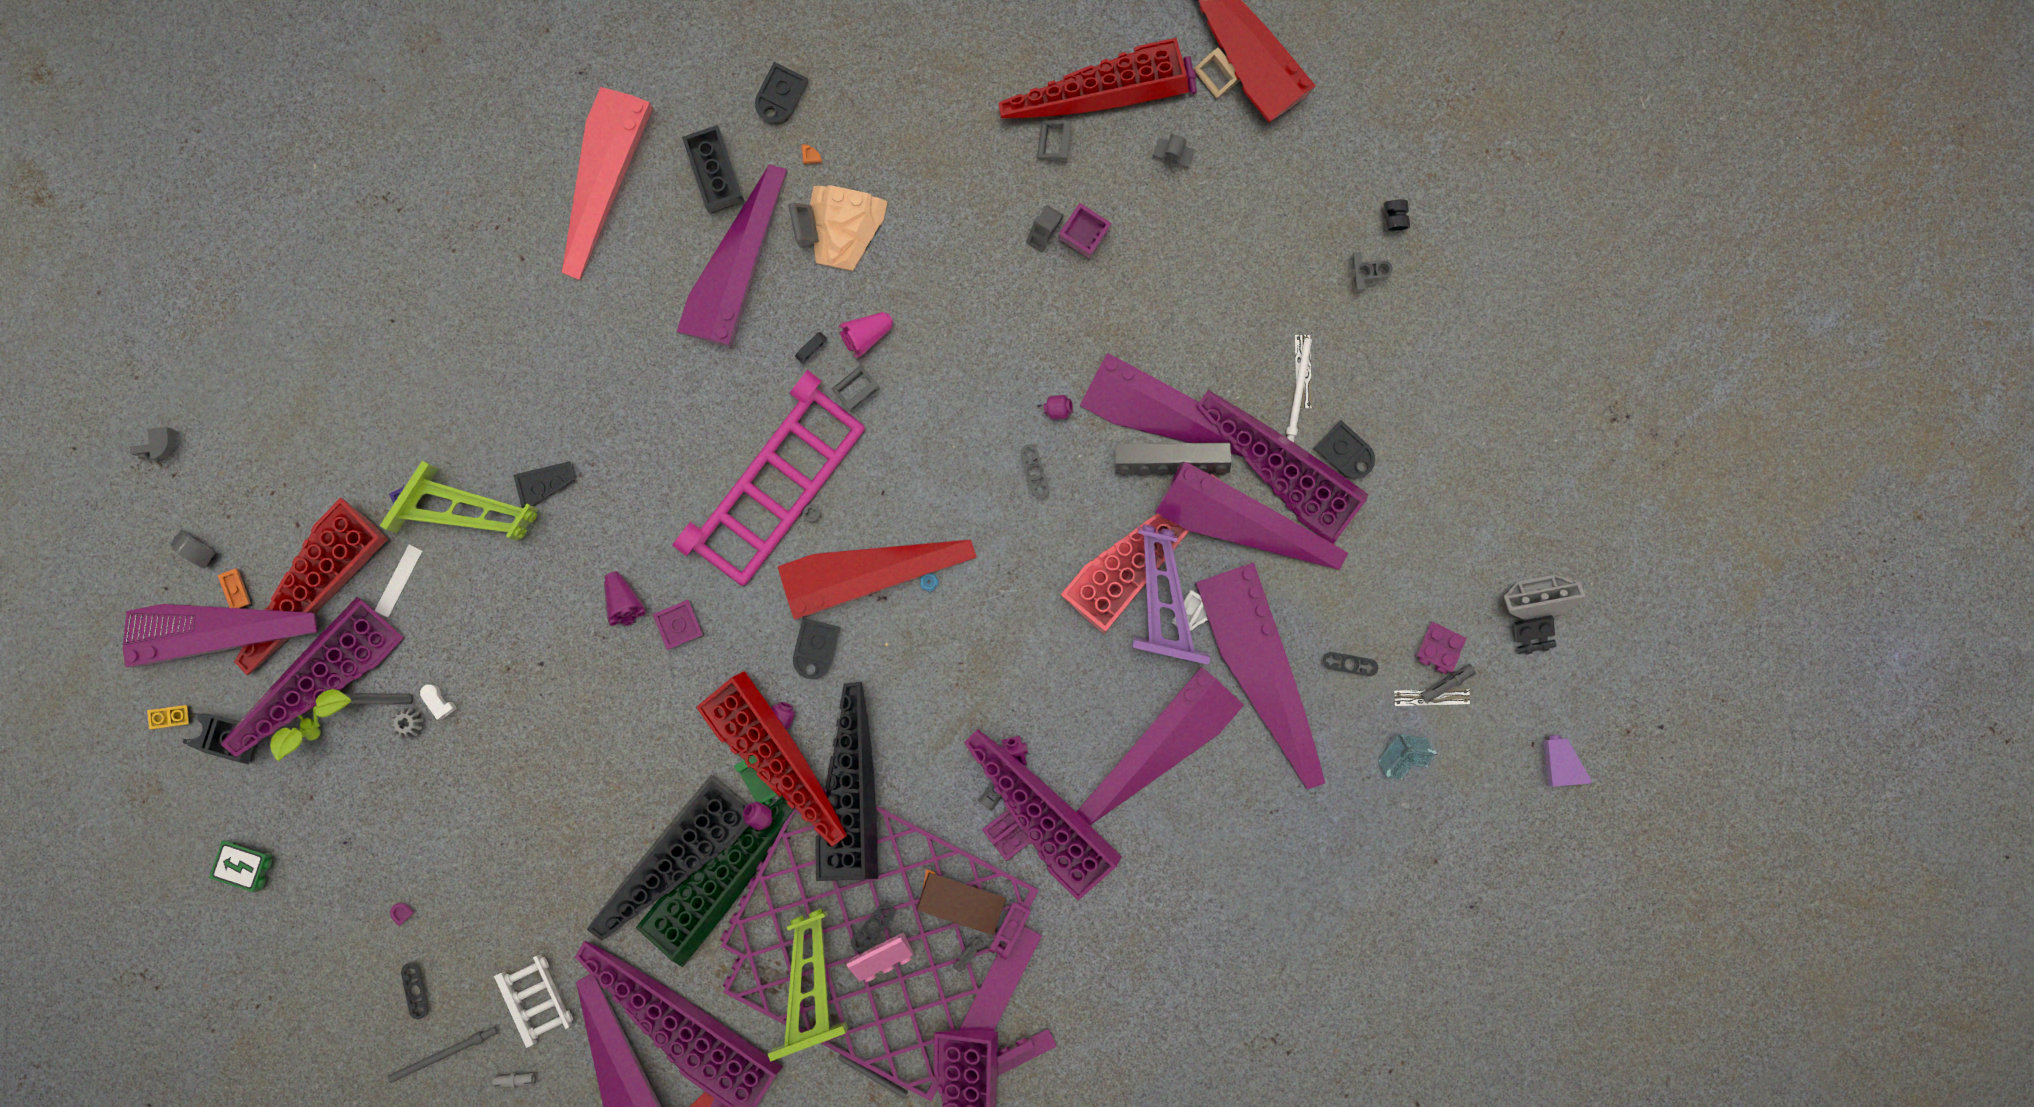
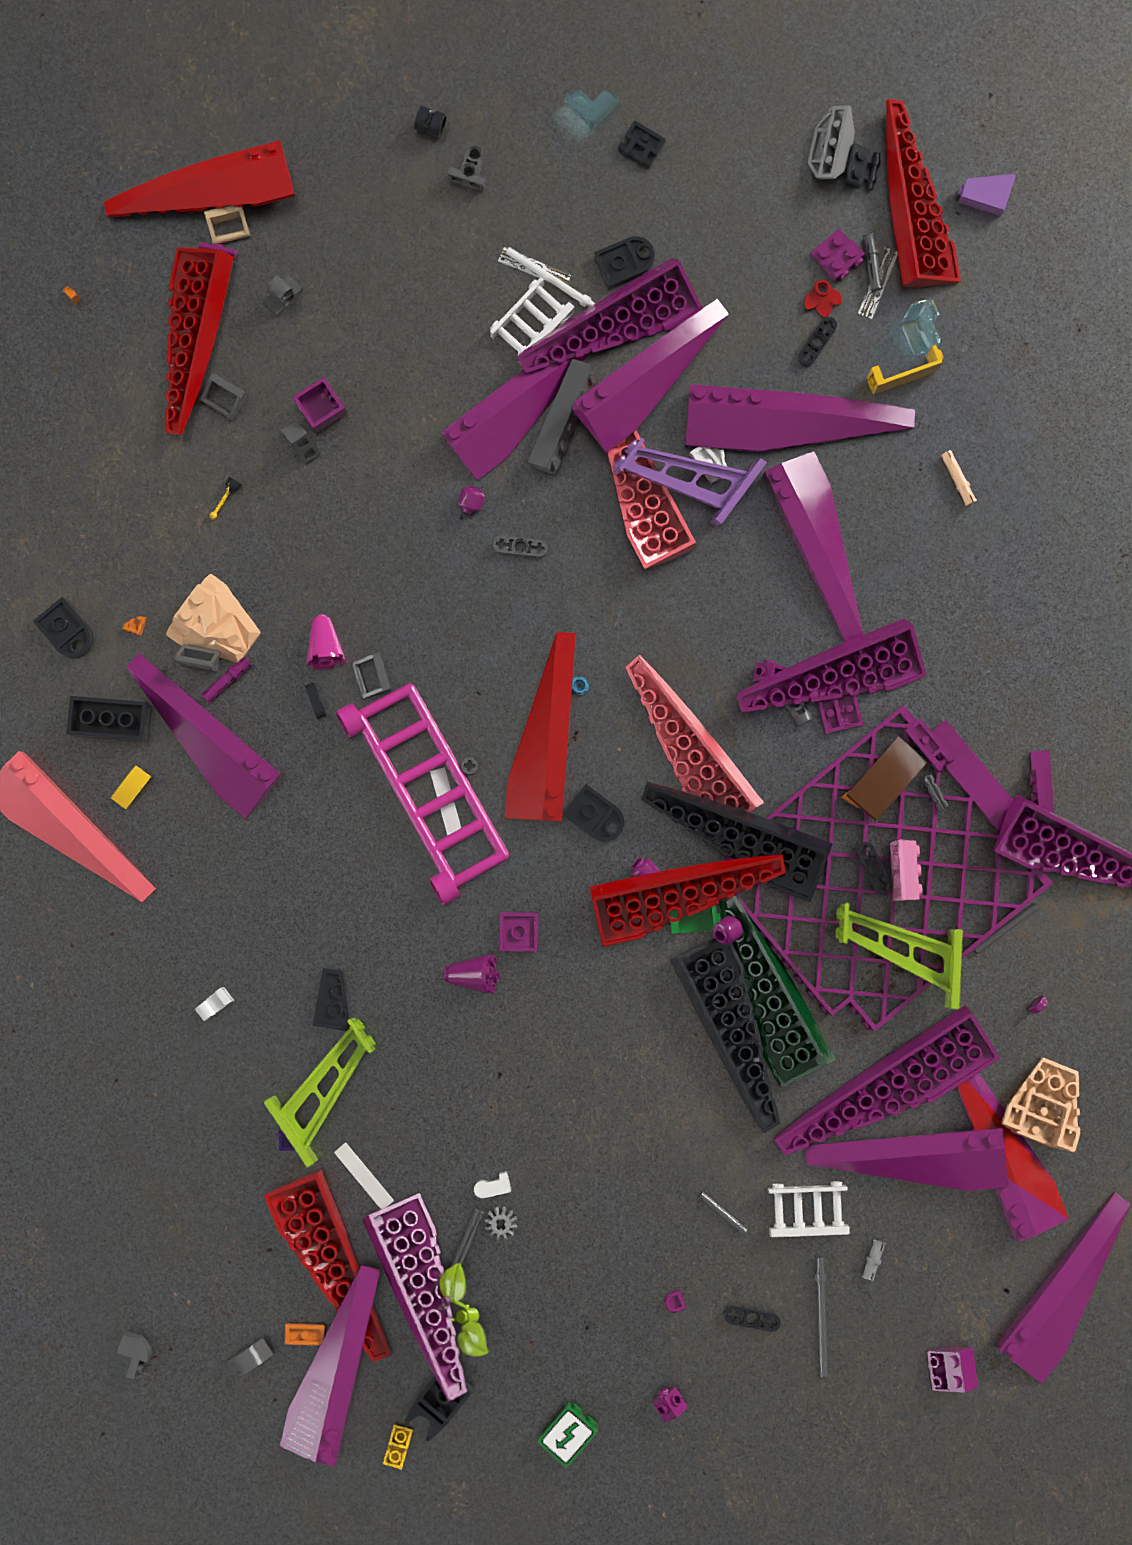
camera: 65 degrees left, 0 degrees up
none -> yellow slope [111,766,151,809]
none -> white leg [195,987,234,1022]
none -> magenta pin [201,656,252,703]
none -> hinge [210,477,242,519]
none -> white sticker [430,767,461,835]
none -> white fence [490,277,575,363]
none -> clear light blue panel [566,88,619,130]
none -> black plate [618,120,666,168]
none -> coral wedge [625,655,764,813]
none -> magenta brick [652,1387,688,1422]
none -> dark grey bar [698,1192,748,1235]
none -> red plate [804,280,842,318]
none -> yellow panel [866,345,944,395]
none -> red wedge [886,99,961,288]
none -> light nougat pin [940,450,977,506]

